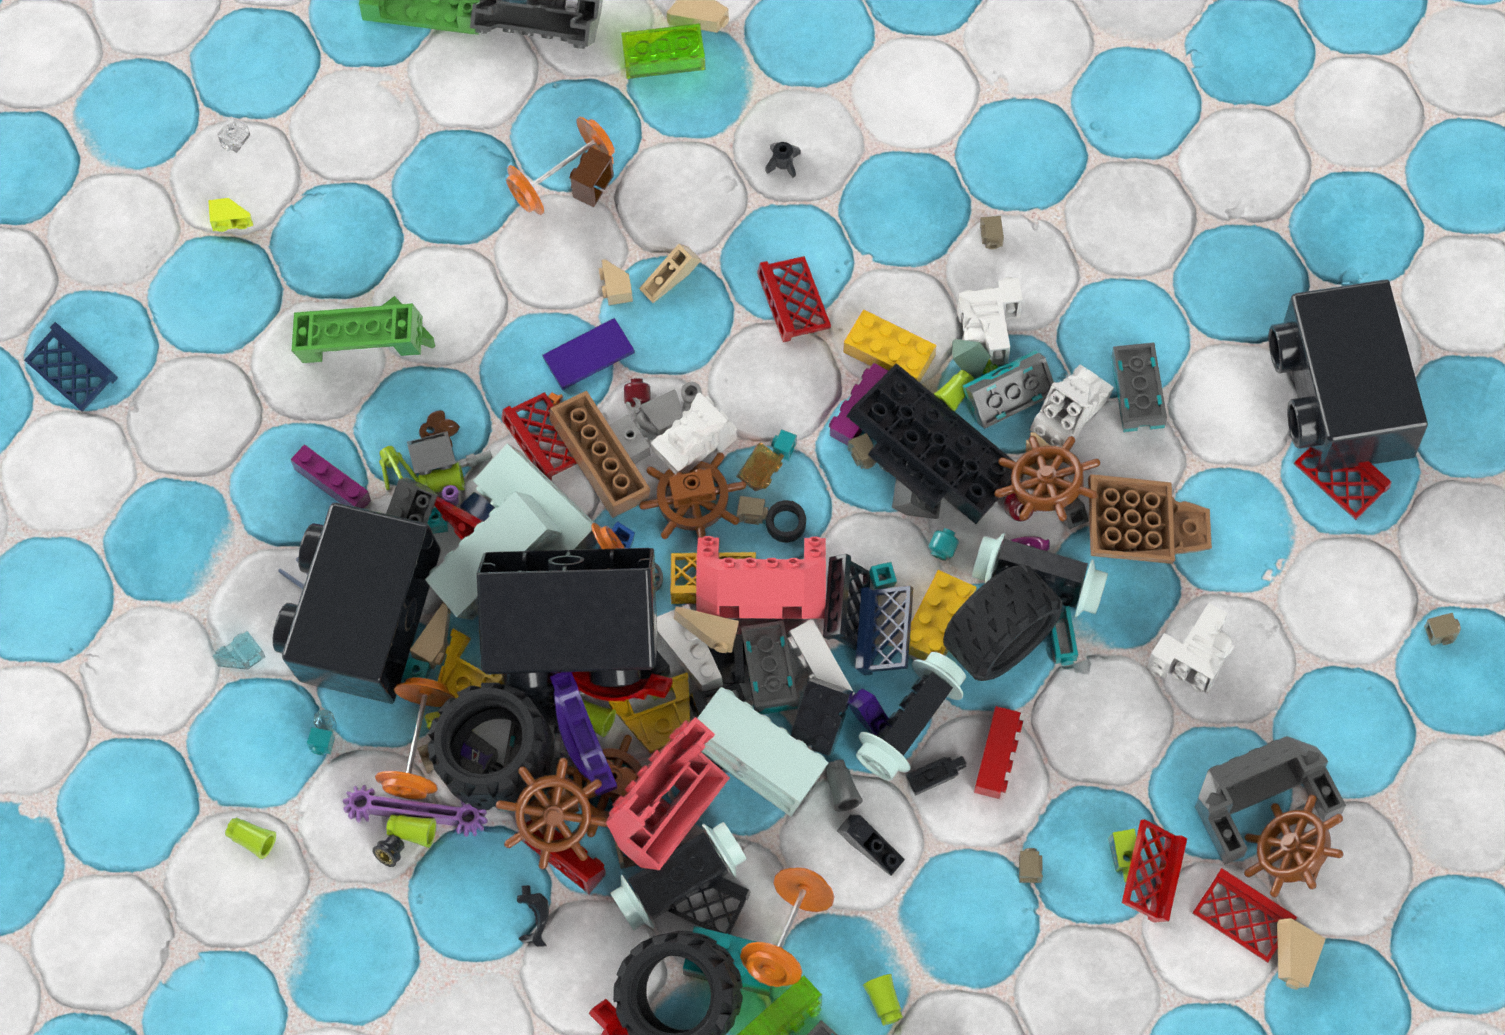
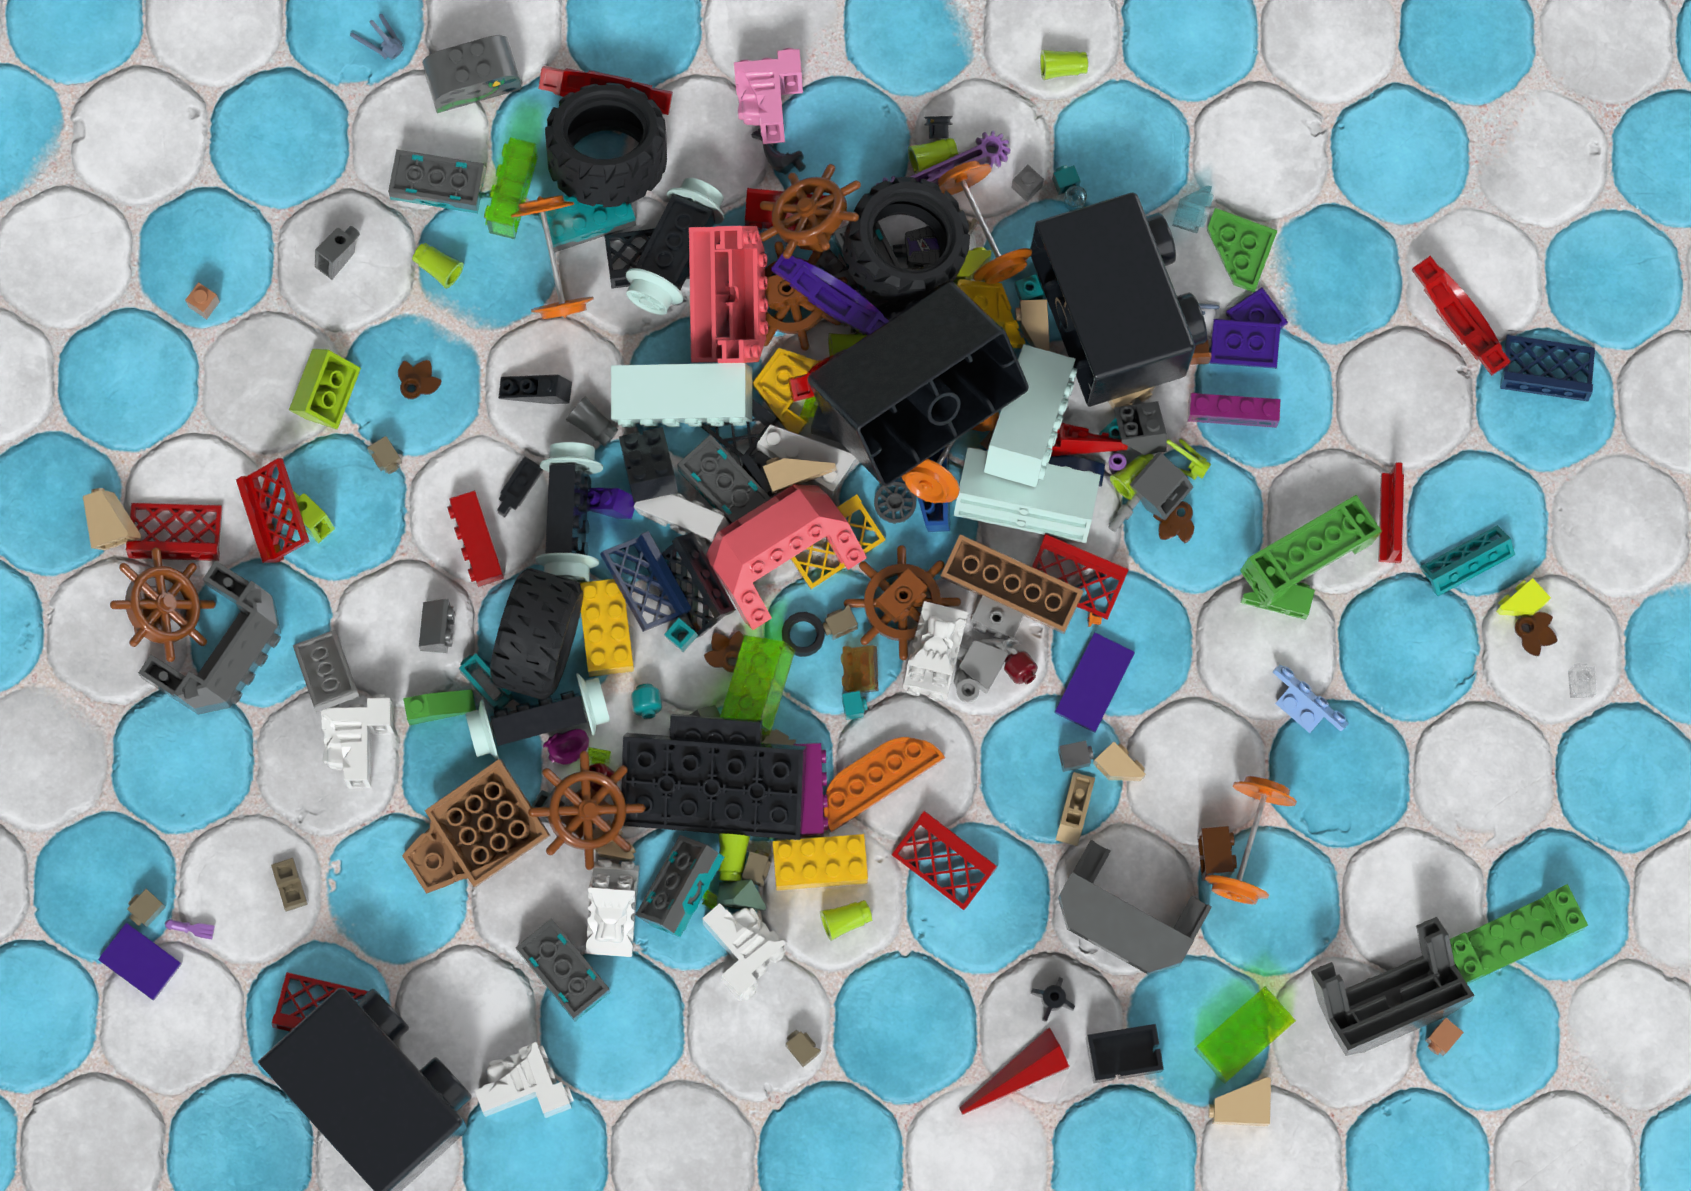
camera: 140 degrees right, 10 degrees up
none -> dark purple tile [98,923,182,1001]
none -> medium lavender piece [165,919,215,939]
none -> dark tan slope [271,858,308,912]
none -> lime slope [289,349,361,430]
none -> light grey tile [293,630,359,712]
none -> reddish brown plate [398,360,442,399]
none -> bright green slope [403,689,476,726]
none -> dark grey slope [419,599,455,653]
none -> white brick [474,1042,574,1118]
none -> clear neon green plate [588,747,612,764]
none -> reddish brown plate [704,631,747,673]
none -> clear neon green brick [720,635,795,736]
none -> bright pink brick [734,48,803,144]
none -> dark tan window [742,850,771,888]
none -> lime plant [820,900,873,941]
none -> orange plate [824,737,945,833]
none -> red wedge [959,1028,1070,1115]
none -> flat silver brick [1011,165,1044,202]
none -> flat silver brick [1058,741,1094,772]
none -> dark grey wedge [1058,840,1212,975]
none -> black piece [1085,1024,1164,1084]
none -> bright green plate [1207,208,1277,293]
none -> dark purple tile [1210,319,1281,369]
none -> dark purple tile [1226,287,1288,328]
none -> light blue bracket [1273,665,1349,733]
none -> red fence [1378,462,1404,563]
none -> red piece [1412,256,1511,376]
none -> teal fence [1420,525,1515,596]
none -> reddish brown plate [1514,612,1558,656]

